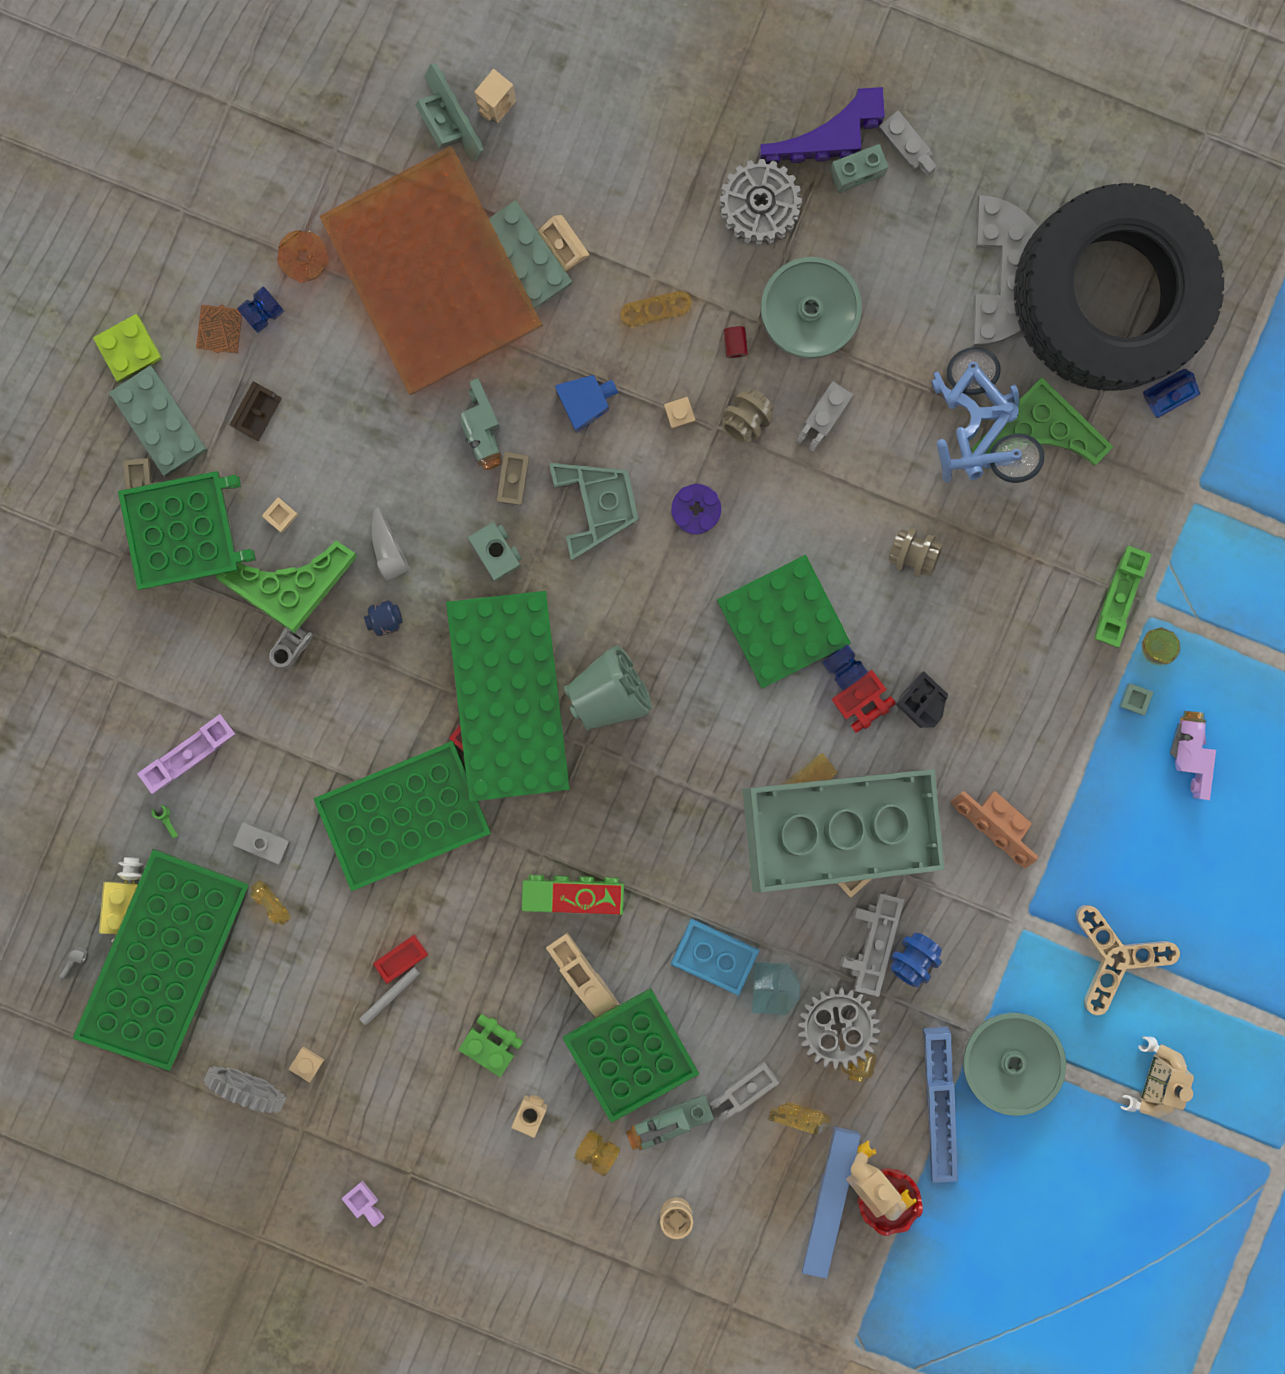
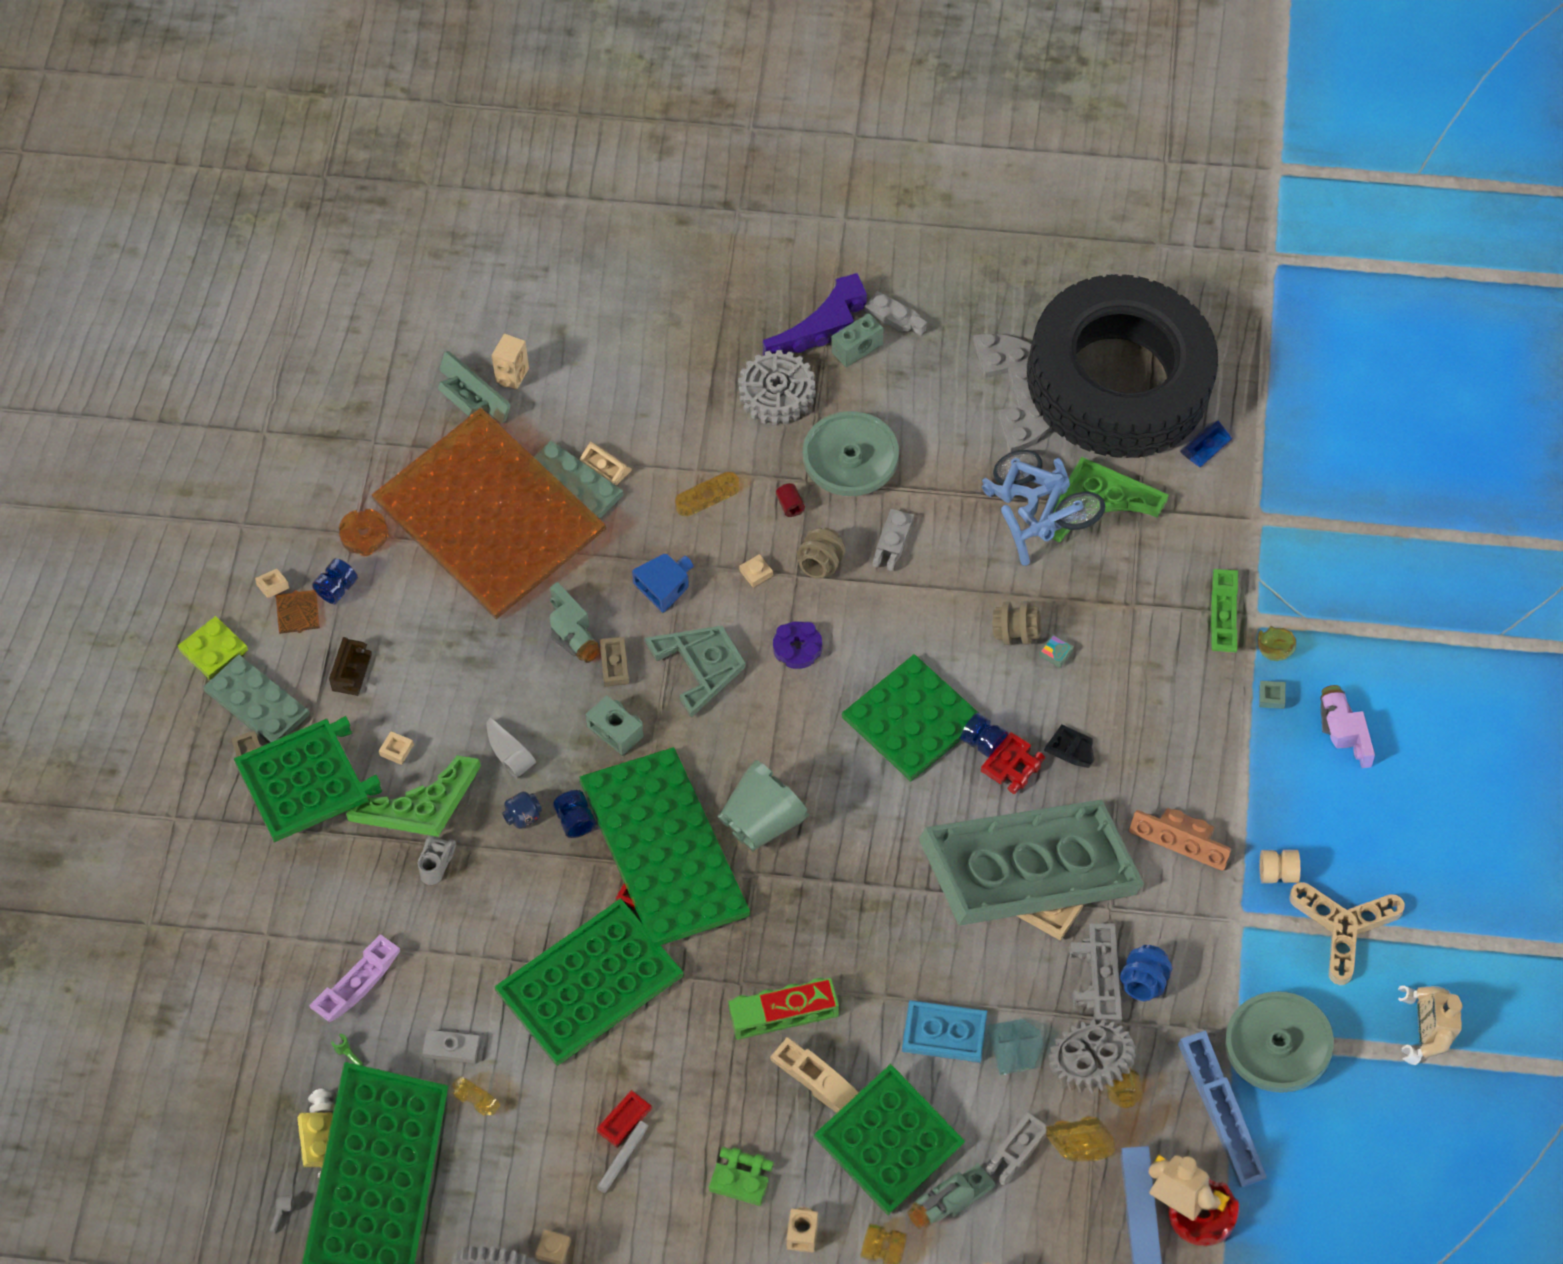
camera: 15 degrees left, 30 degrees down
none -> tan plate [255,569,289,598]
none -> clear blue wheel [553,790,596,838]
none -> tile [1039,634,1074,668]
none -> tan wheel [1260,850,1300,883]

